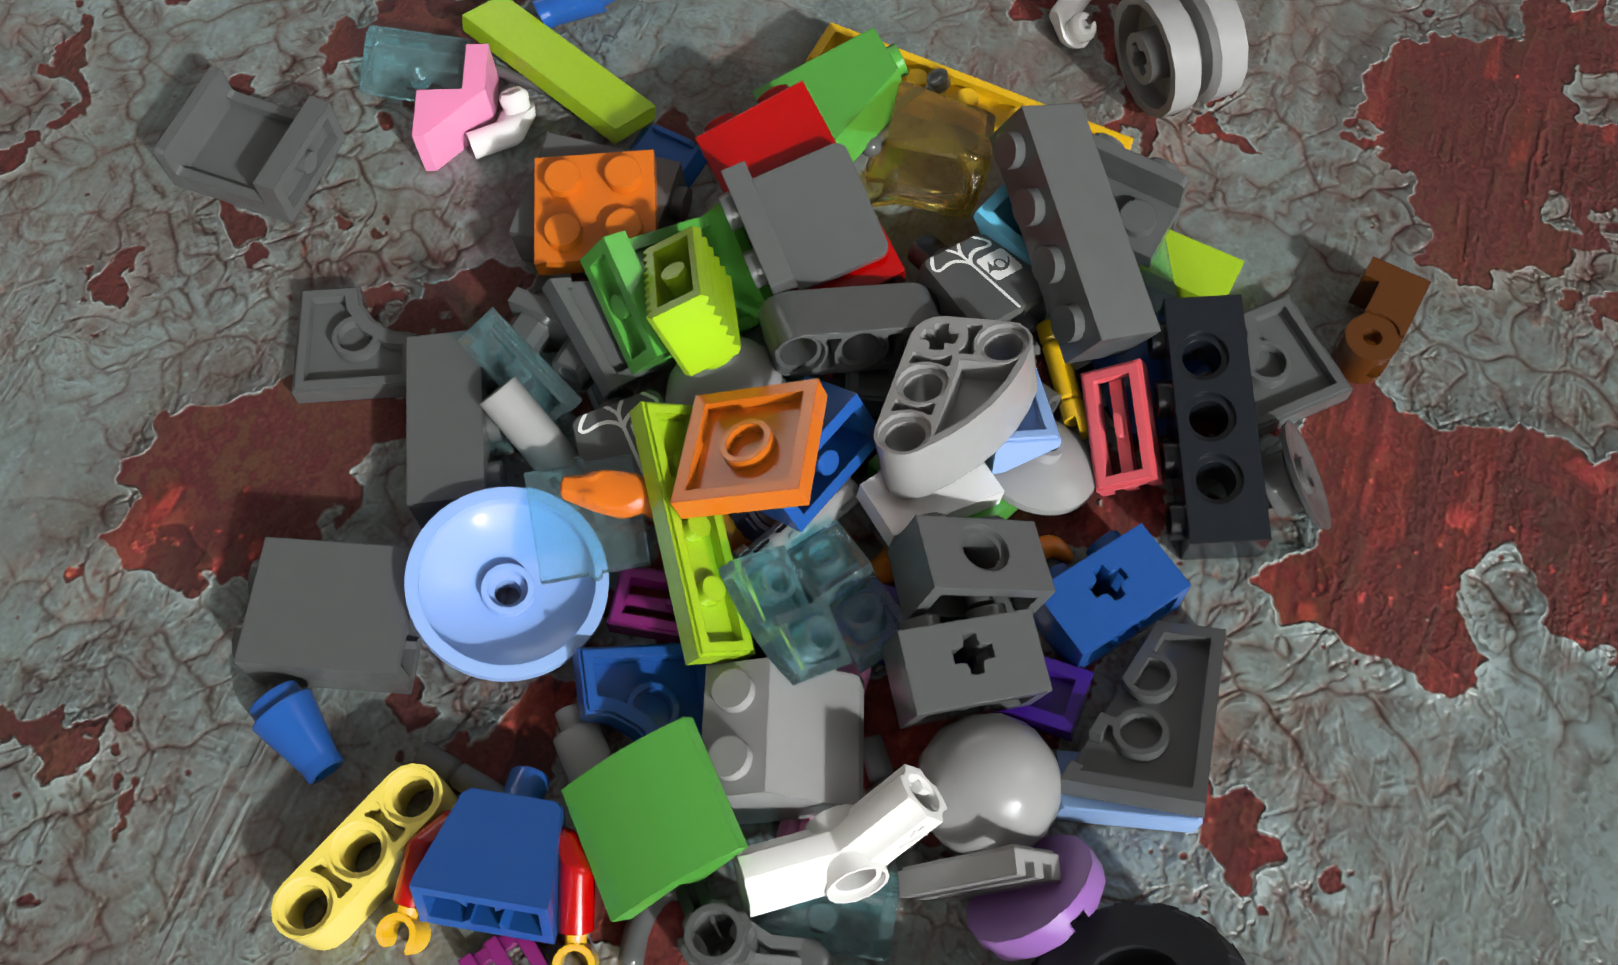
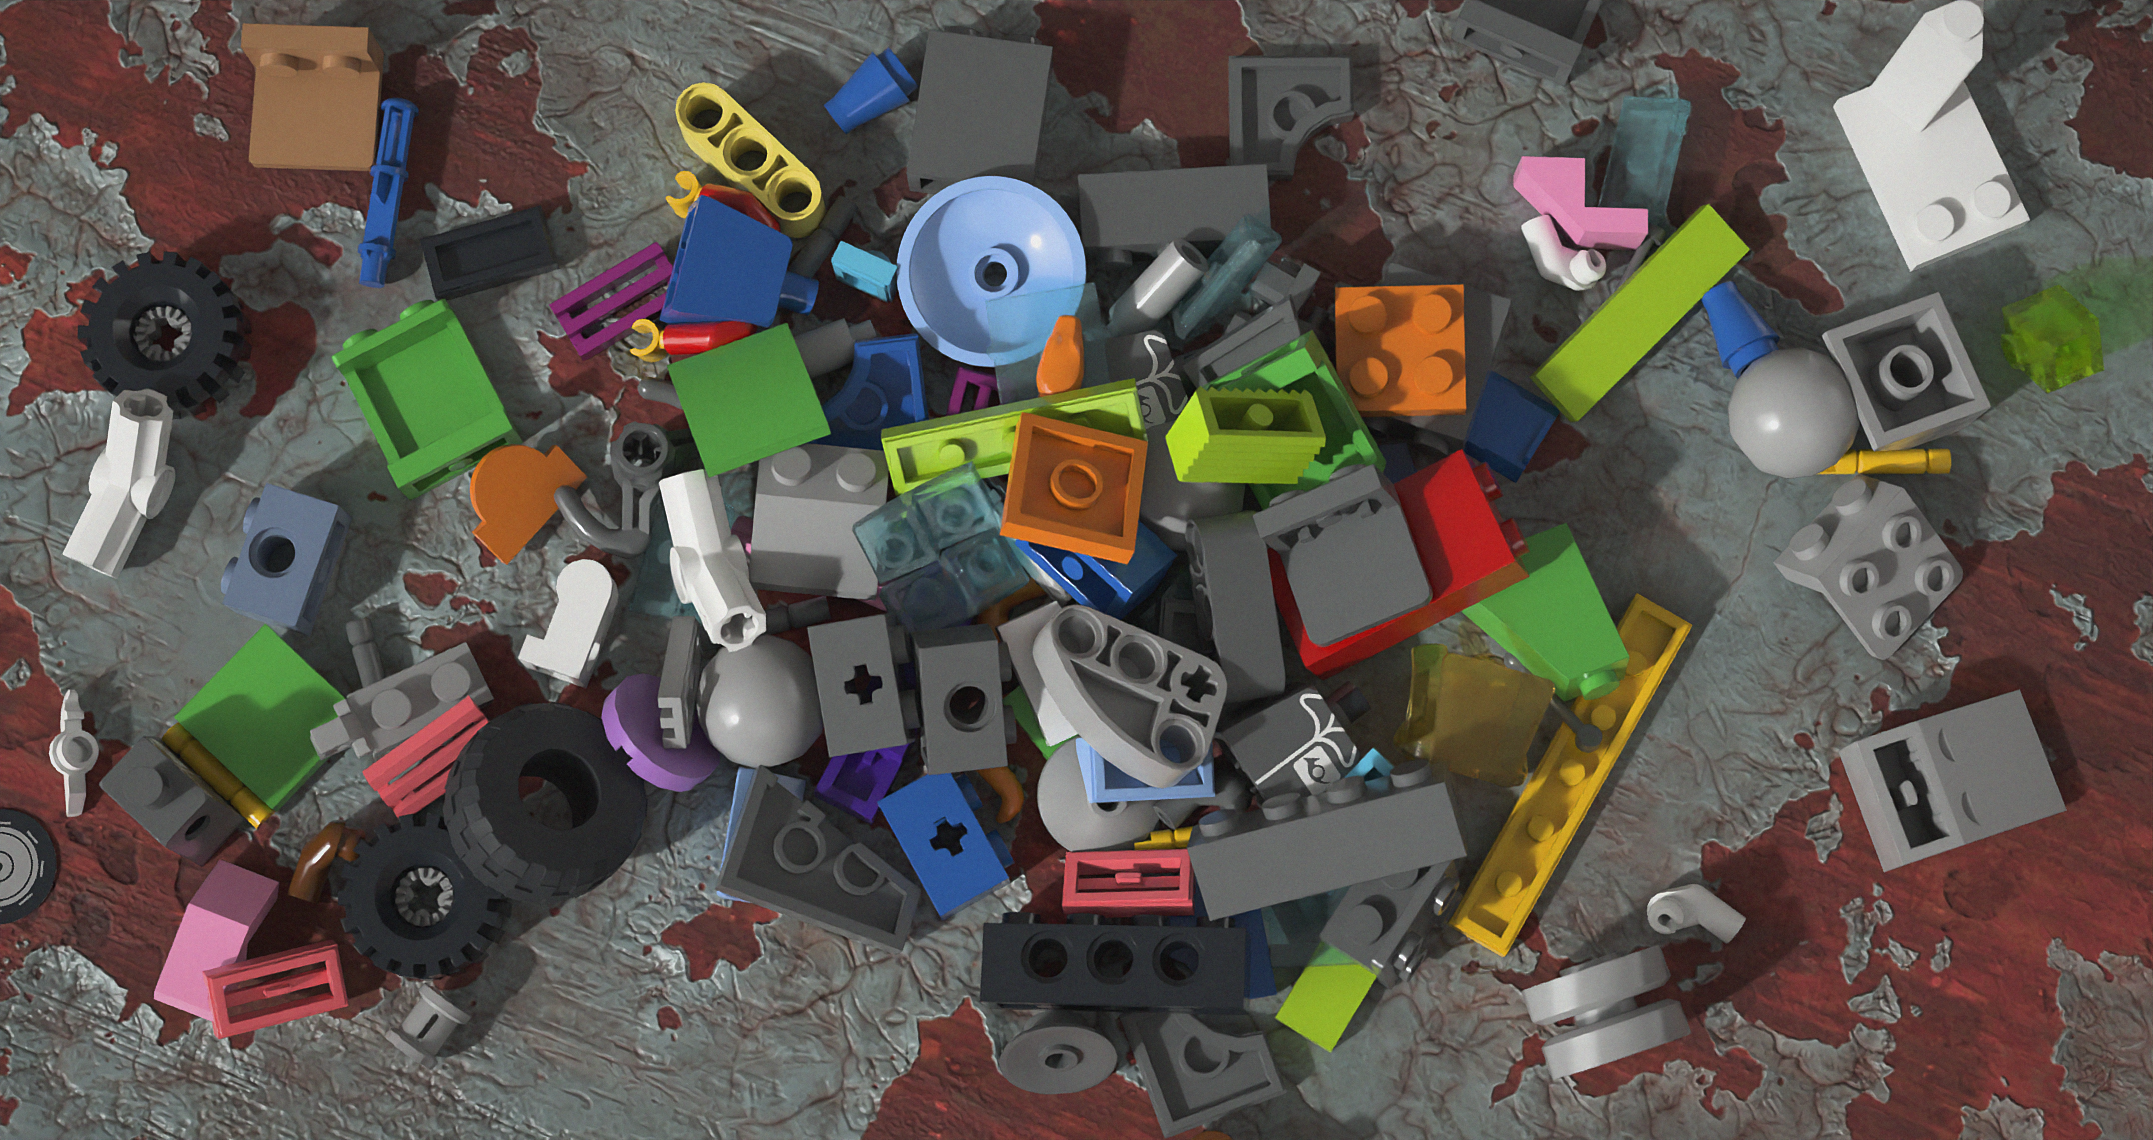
camera: 90 degrees right, 15 degrees up
none -> medium azure tile [831,241,898,303]

